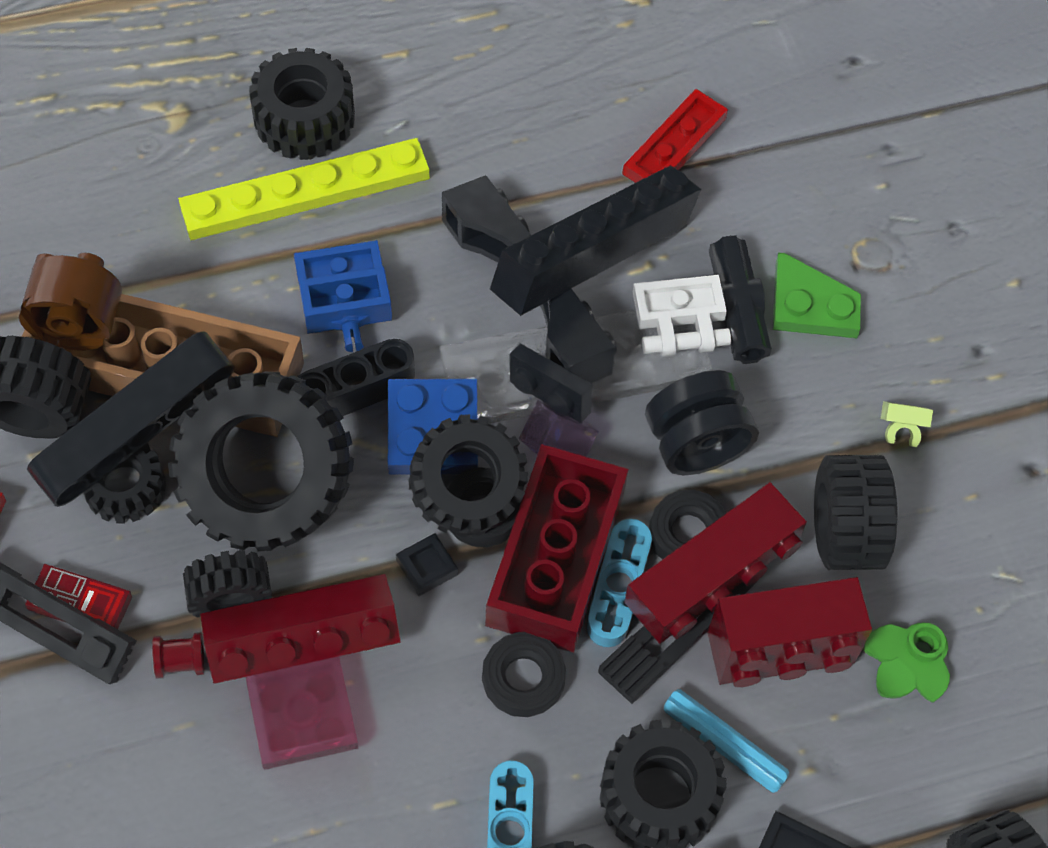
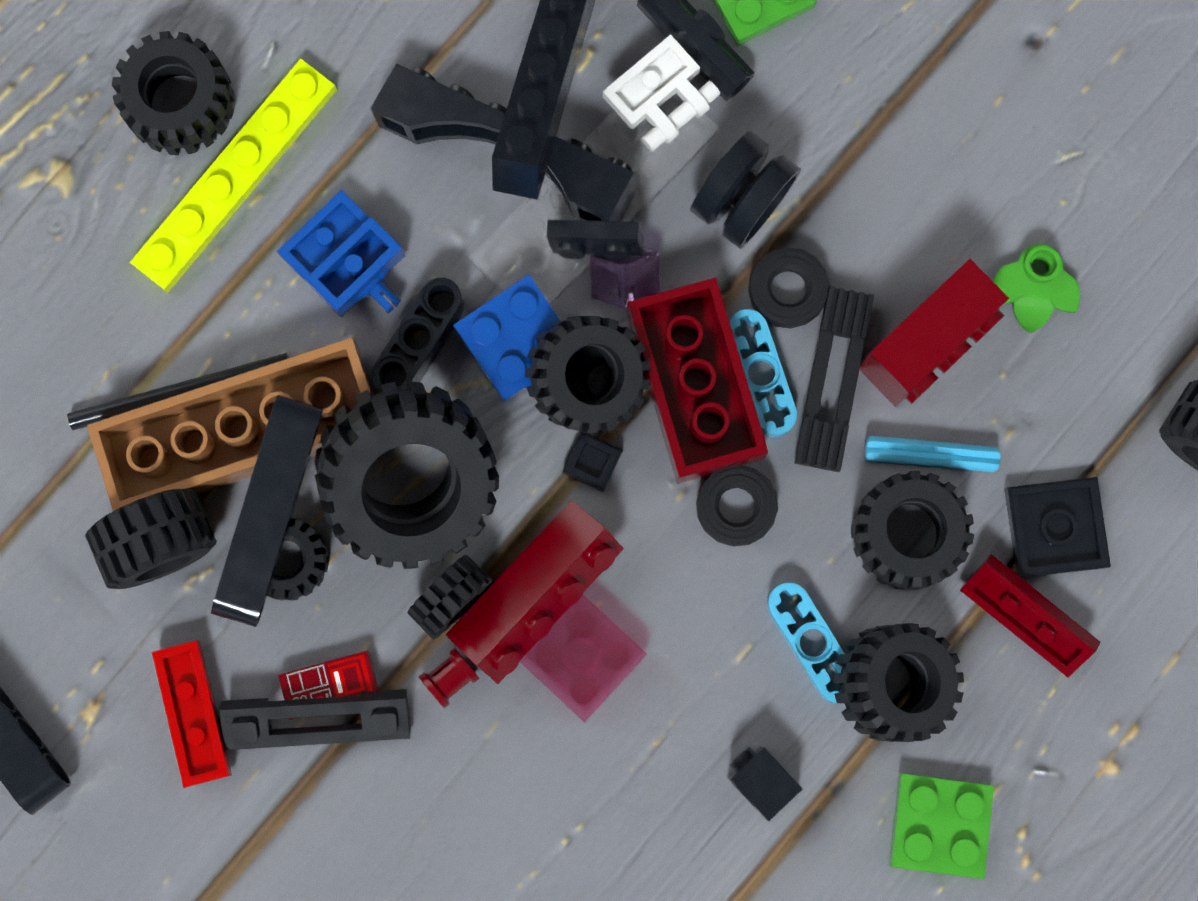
camera: 30 degrees left, 20 degrees up
reddish brown brick [19,253,122,351] -> none
dark red brick [624,482,807,644] -> none
black tyre [814,455,897,570] -> none
yellowish green tile [881,401,933,447] -> none

